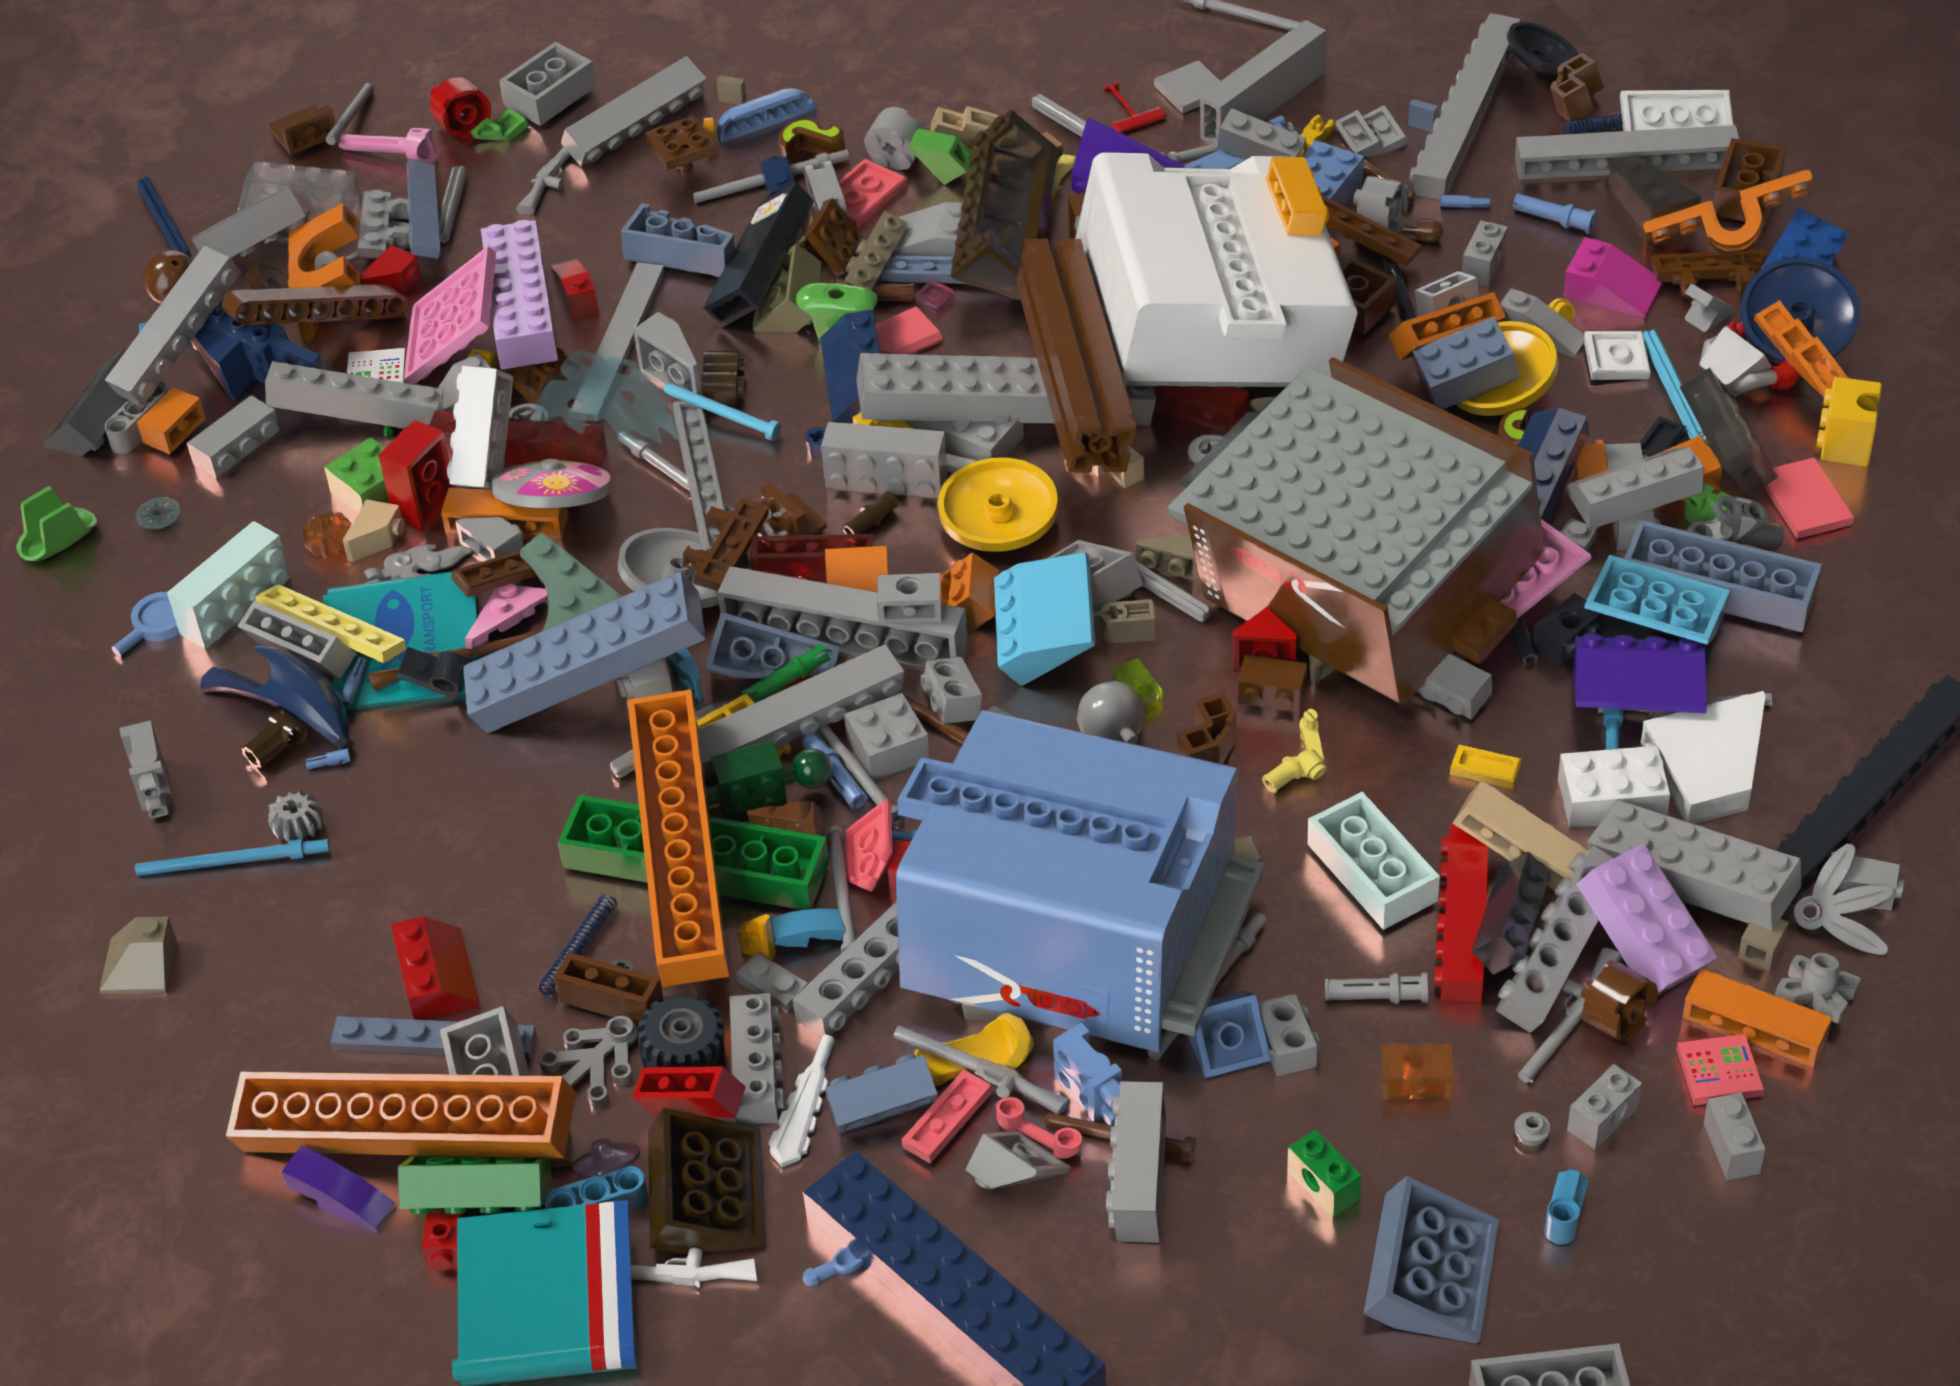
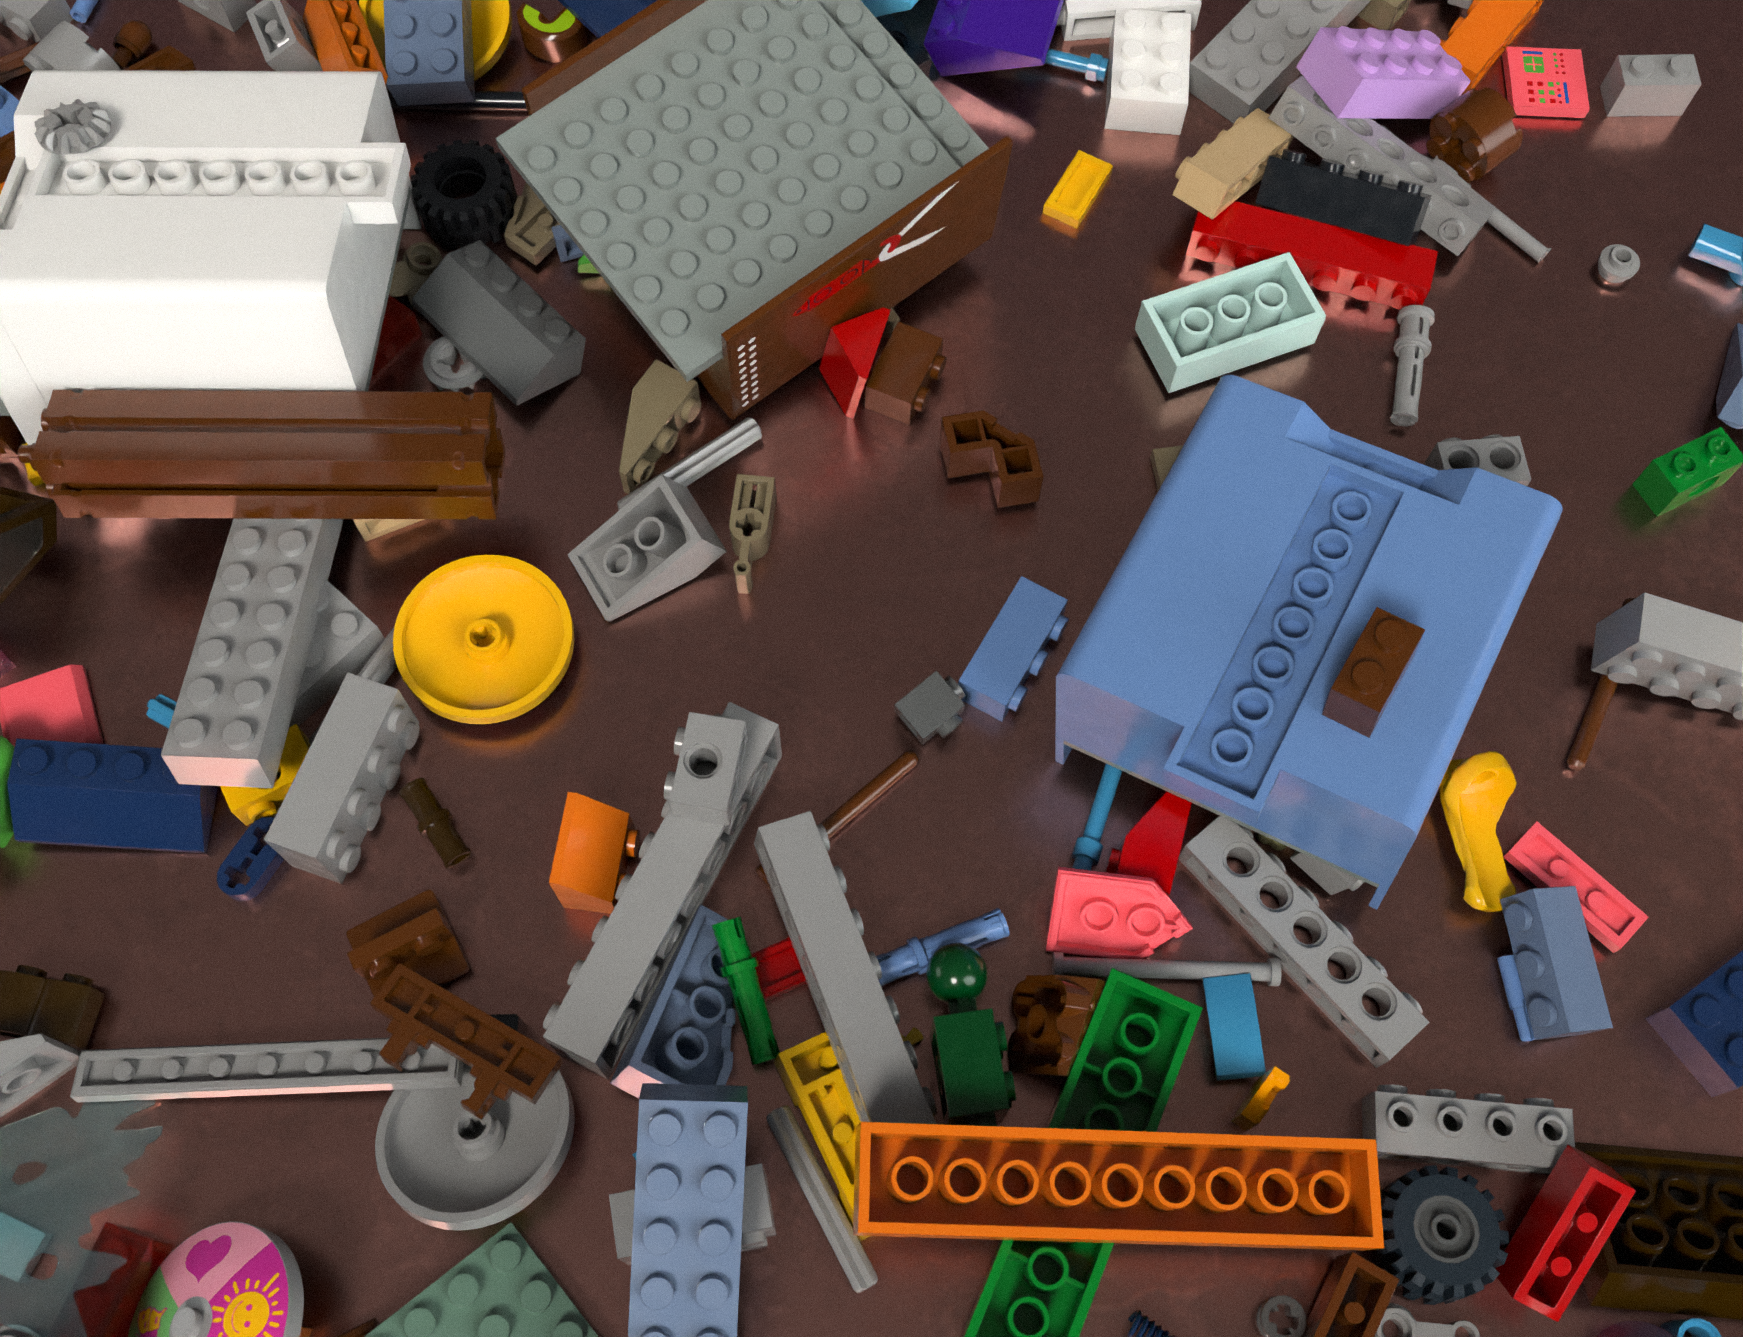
camera: 85 degrees left, 20 degrees up
light grey bar [618,431,734,511] -> none
medium azure bar [663,383,781,441] -> none
light grey plate [736,953,808,1013] -> none
clear red brick [750,534,874,582] -> none
white sword [769,1035,835,1167] -> none
light grey bar [817,724,906,828] -> none
light grey brick [844,693,930,781] -> none
light grey piece [893,1025,1070,1115] -> none
light grey brick [920,657,982,724] -> none
orange slope [940,552,999,629] -> none
light grey slope [965,1131,1071,1190] -> none
medium azure slope [994,552,1095,686] -> none
coral bar [996,1097,1082,1158] -> none
medium blue hips [1053,1022,1122,1126] -> none
light grey piece [1076,681,1146,744] -> none
clear neon green piece [1112,658,1163,716] -> none
light yellow pin [1262,709,1327,793] -> none
light orange brick [1266,157,1329,235] -> none
clear orange brick [1380,1043,1454,1099] -> none
light grey brick [1567,1064,1642,1150] -> none
none -> light grey gear [34,99,111,155]
none -> reddish brown brick [1322,607,1425,738]

